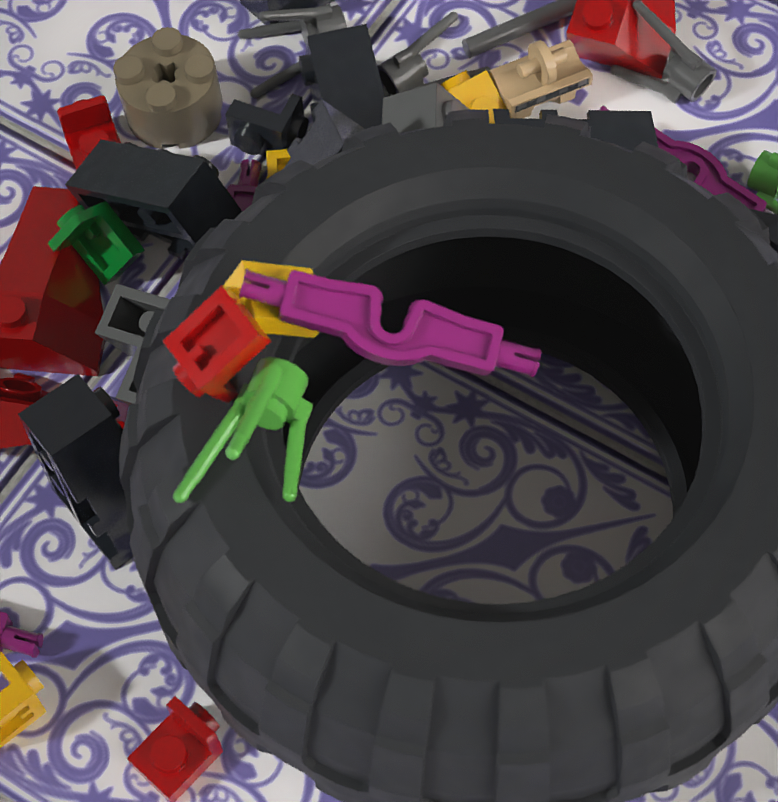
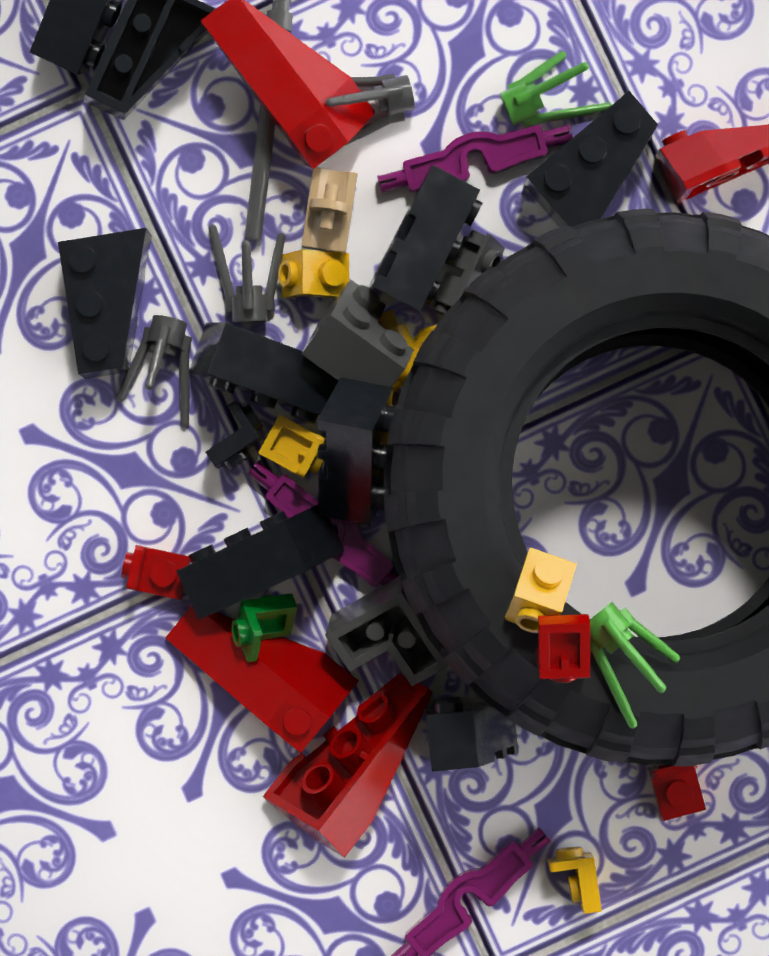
camera: 50 degrees left, 25 degrees up
dark tan brick [113,27,223,149] -> none
magenta piece [239,269,541,377] -> none

